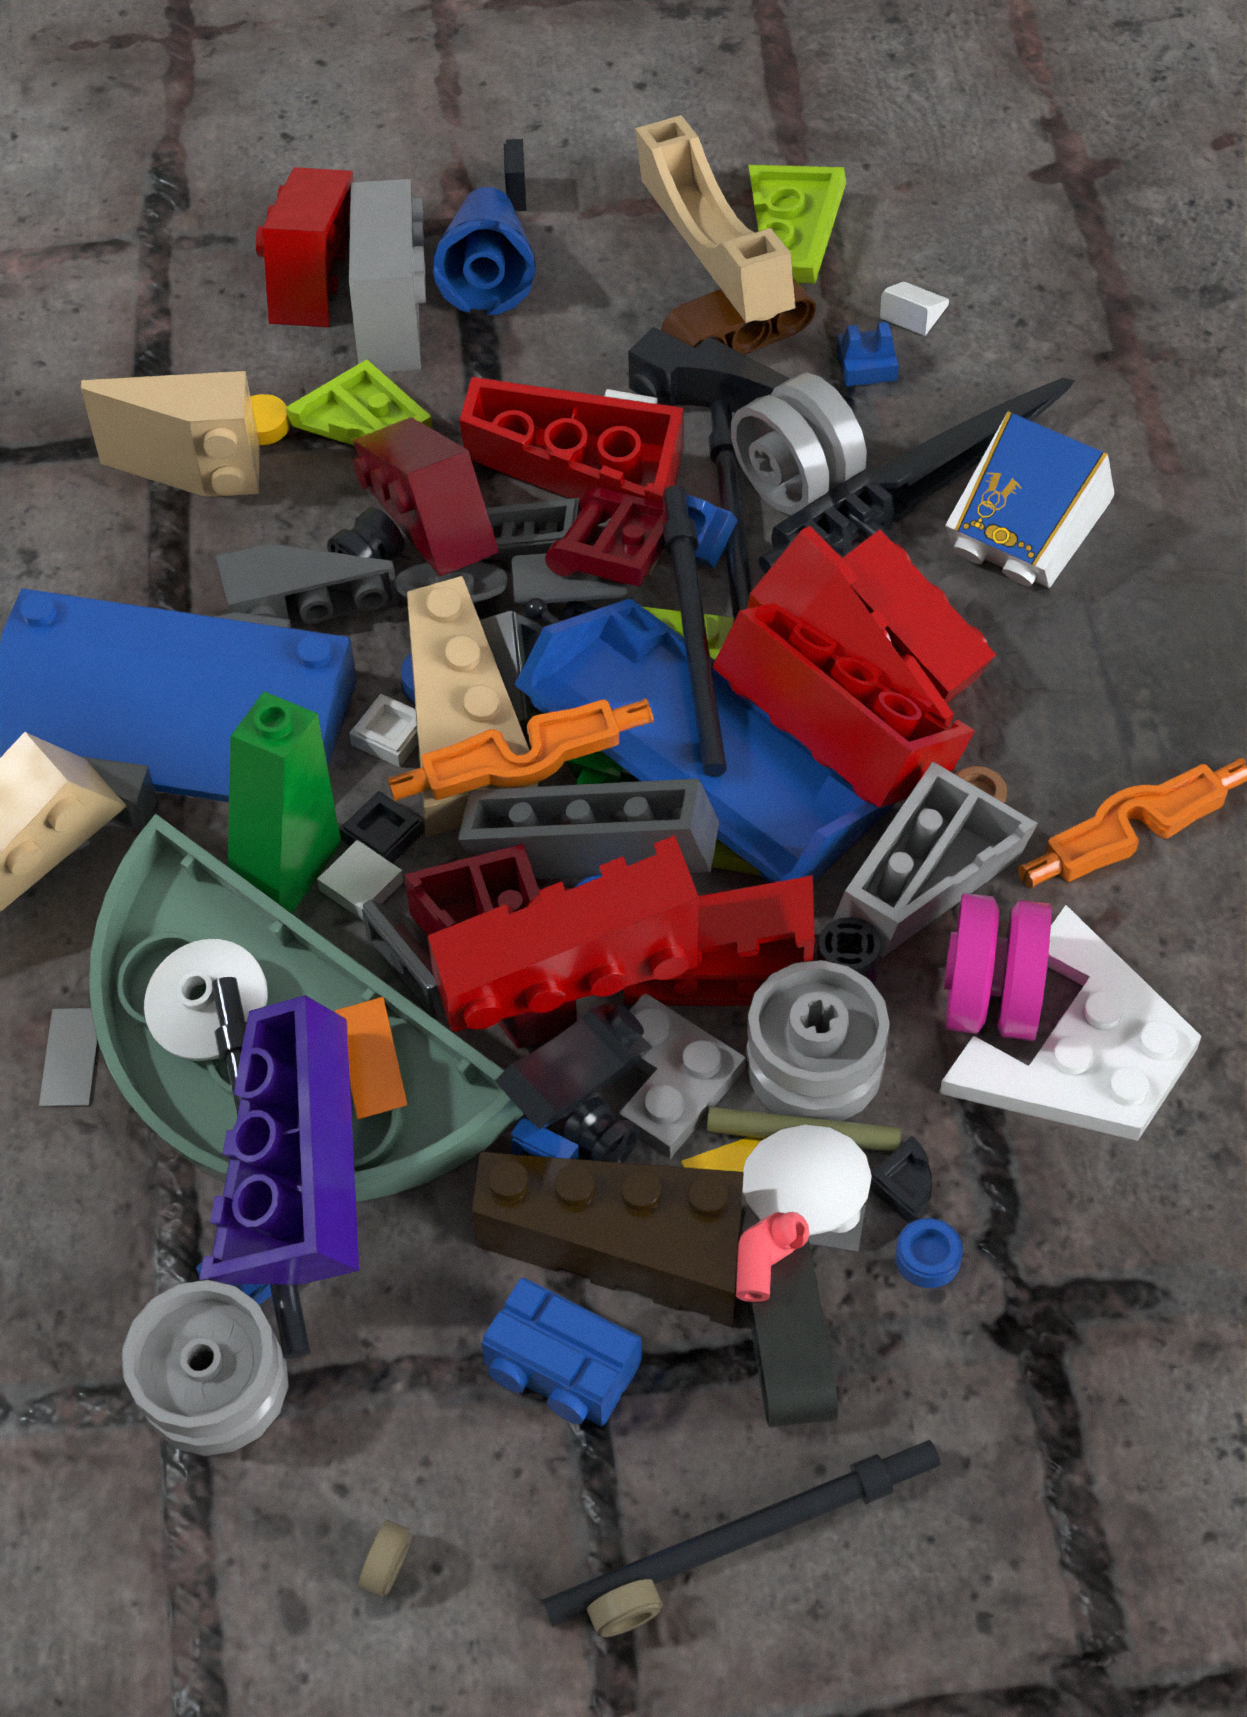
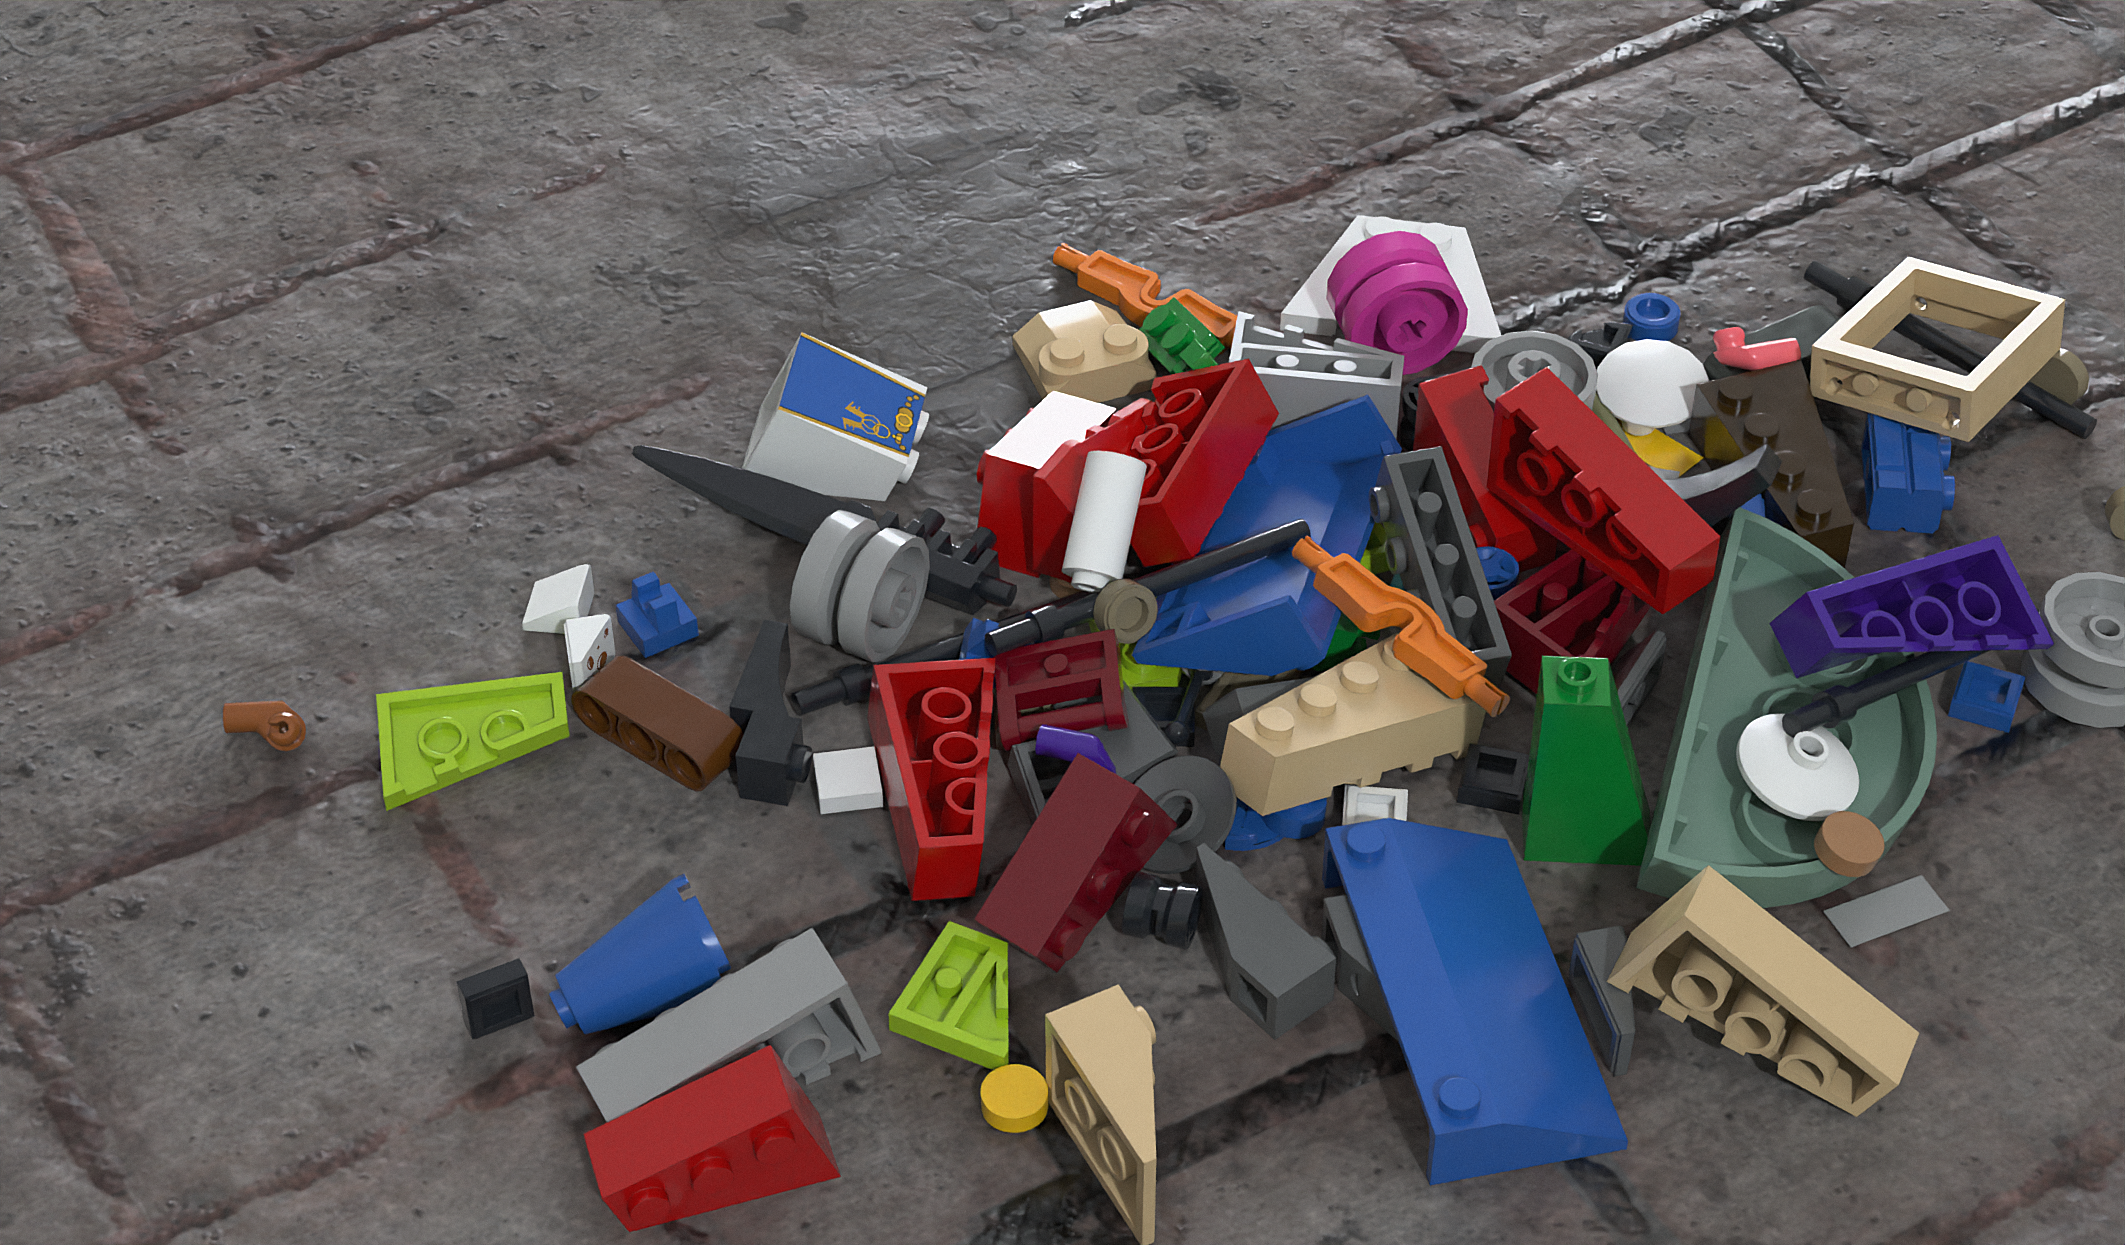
camera: 115 degrees left, 10 degrees down
orange sticker [334,997,407,1119] -> none
tan arch [635,115,795,323] -> none
none -> dark orange arm [223,700,306,751]
none -> white slope [563,614,615,693]
none -> tan slope [1012,300,1156,403]
none -> dark purple arm [1035,724,1117,774]
none -> white brick [1062,451,1147,593]
none -> dark tan tile [1093,579,1158,644]
none -> green hinge [1139,297,1225,375]
none -> tan window [1810,257,2065,442]
none -> medium nougat tile [1814,811,1884,877]

